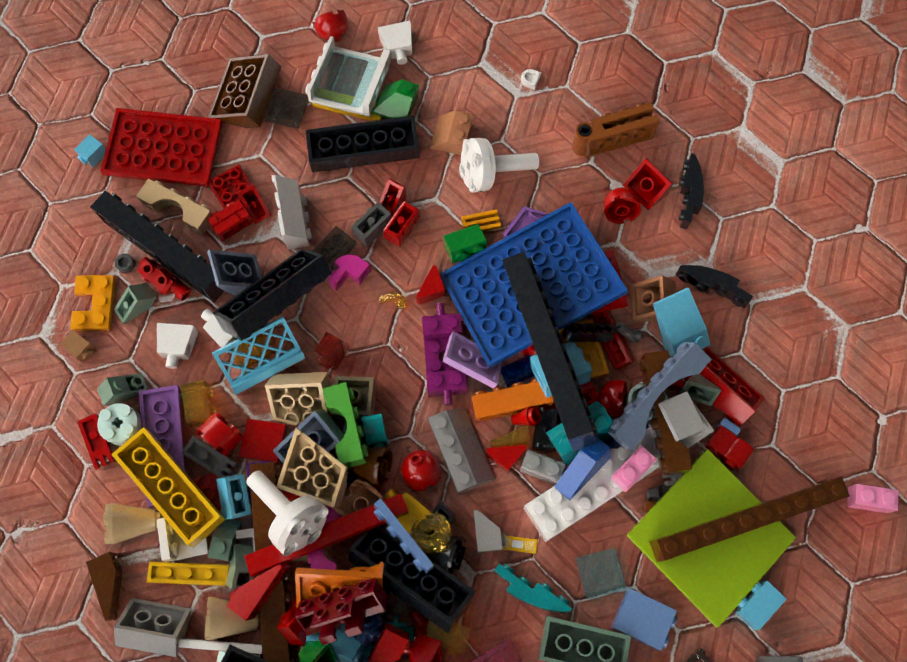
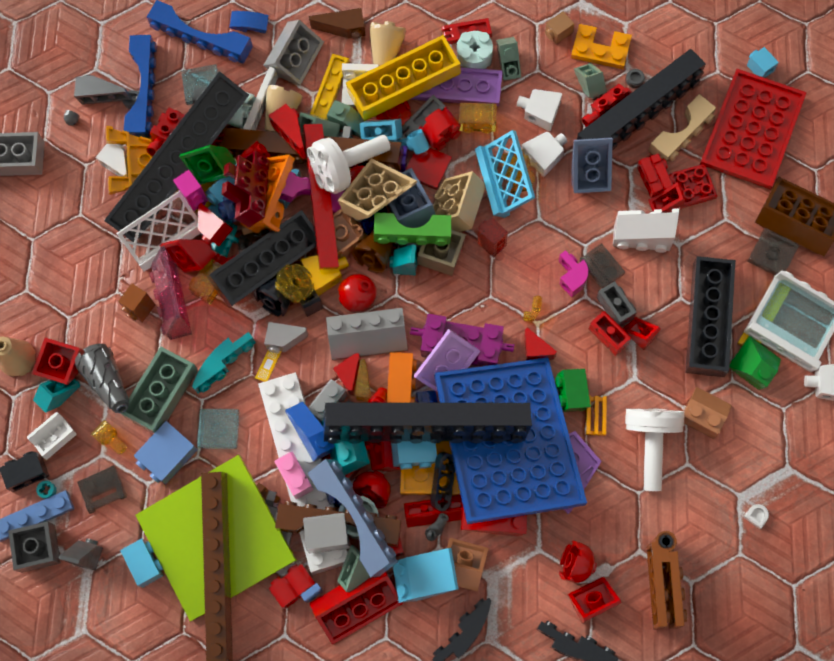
camera: 110 degrees right, 0 degrees up
black brick [213,248,332,341] -> none
medium blue plate [374,499,434,573] -> none
none -> medium azure axle [397,129,430,154]

